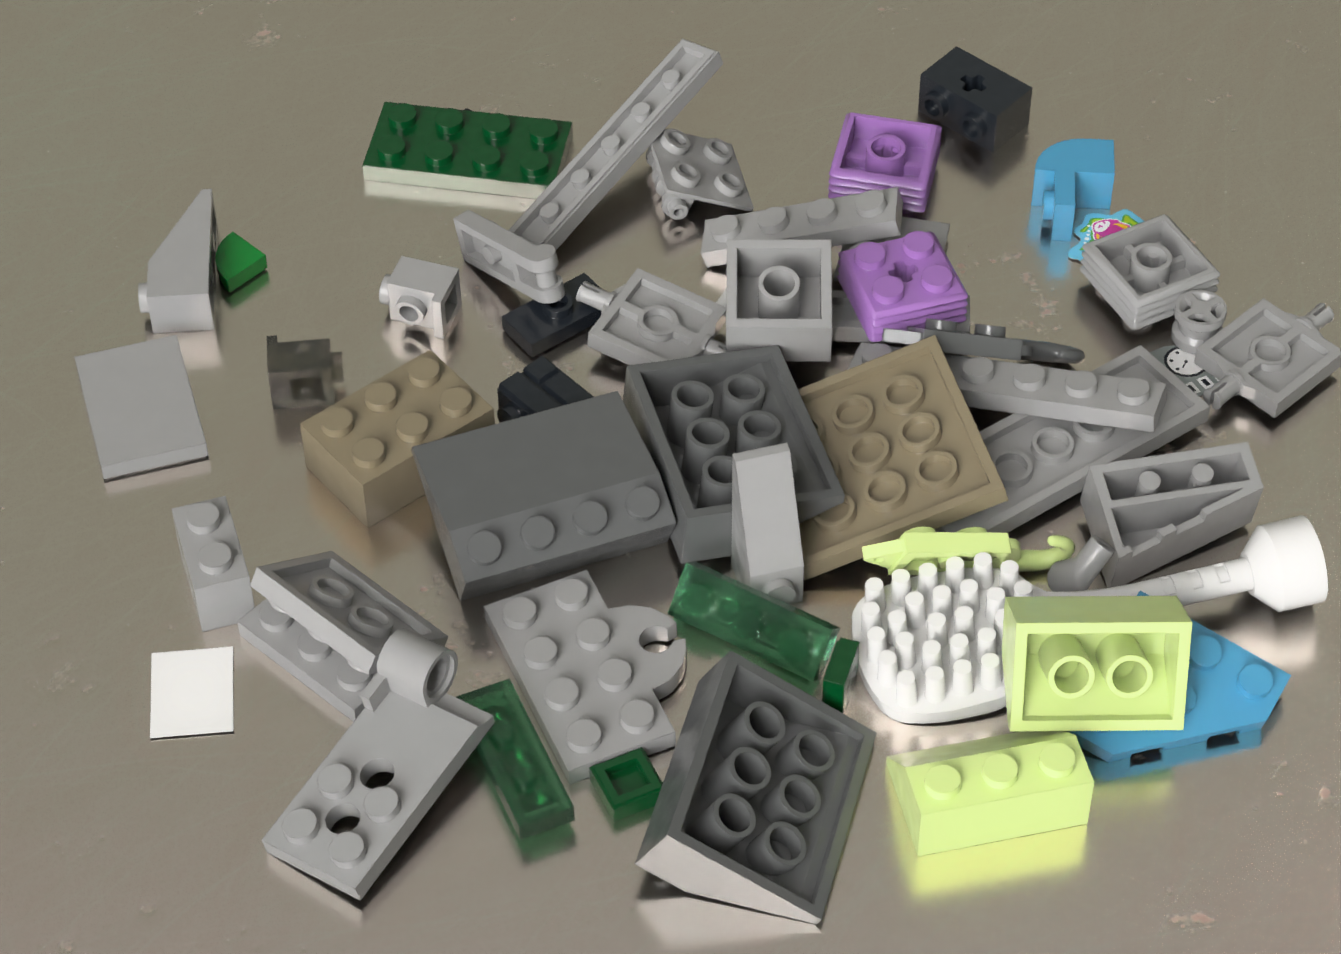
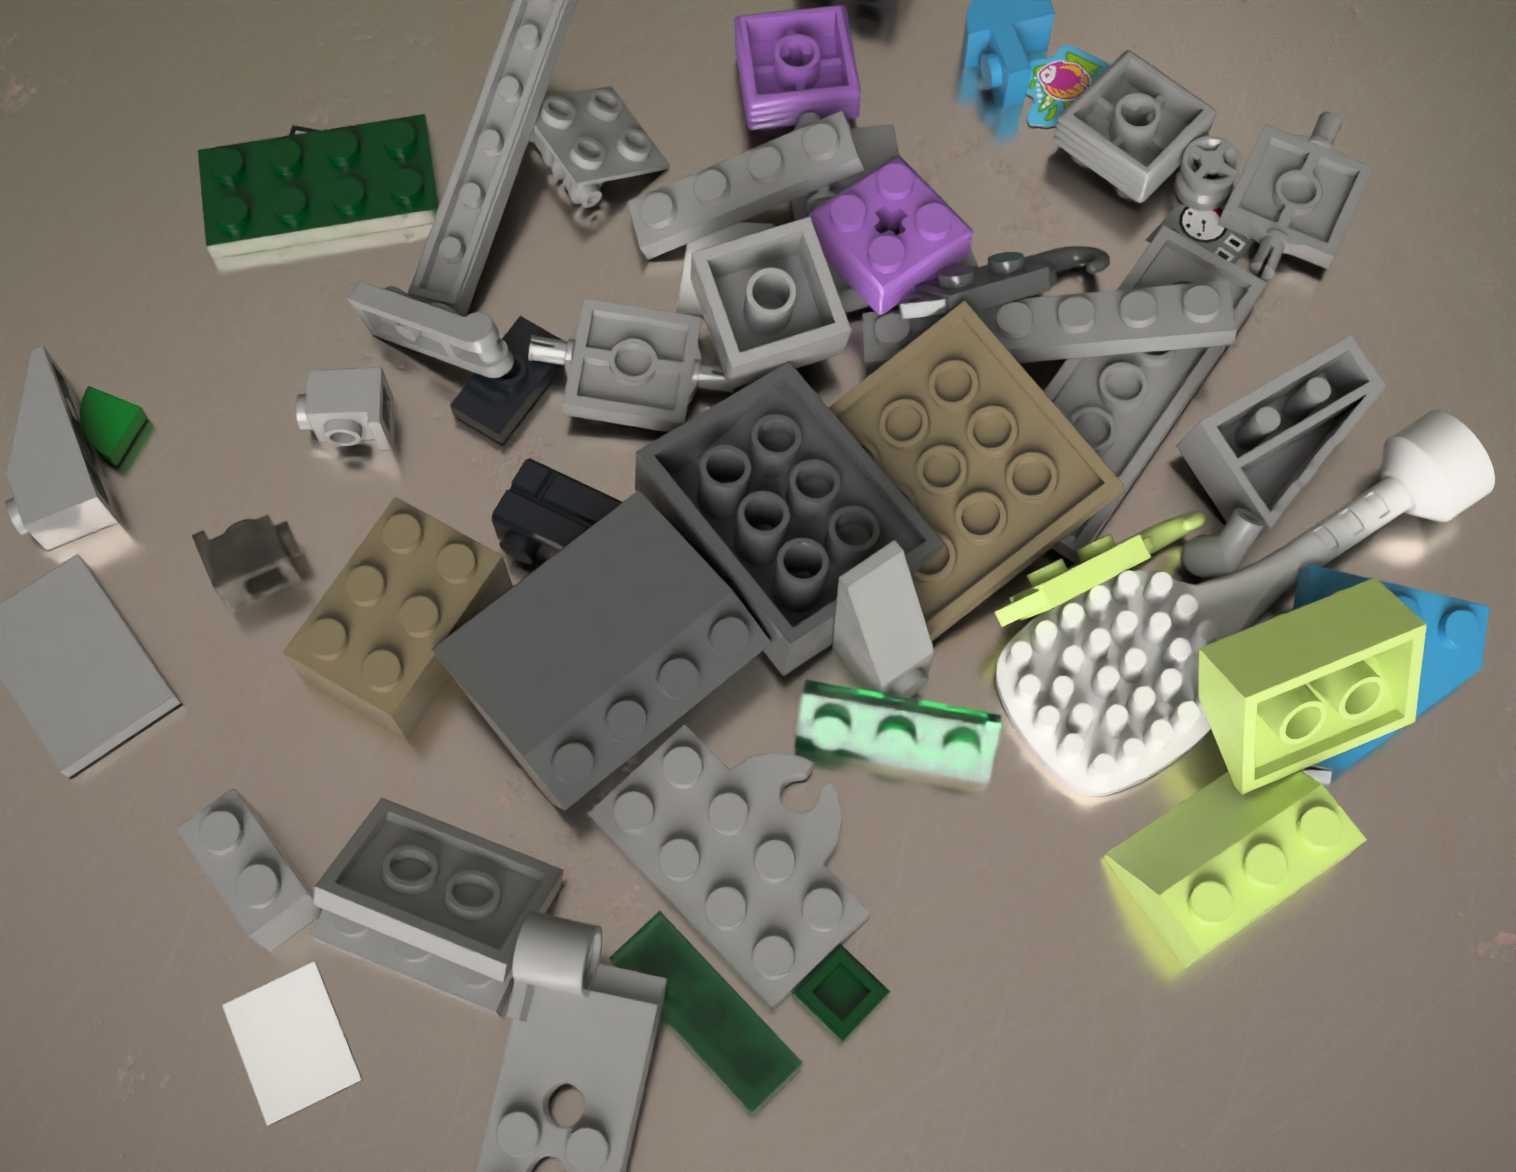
camera: 20 degrees left, 20 degrees up
dark grey slope [635,650,877,924] -> none
dark green tile [822,637,860,714] -> none

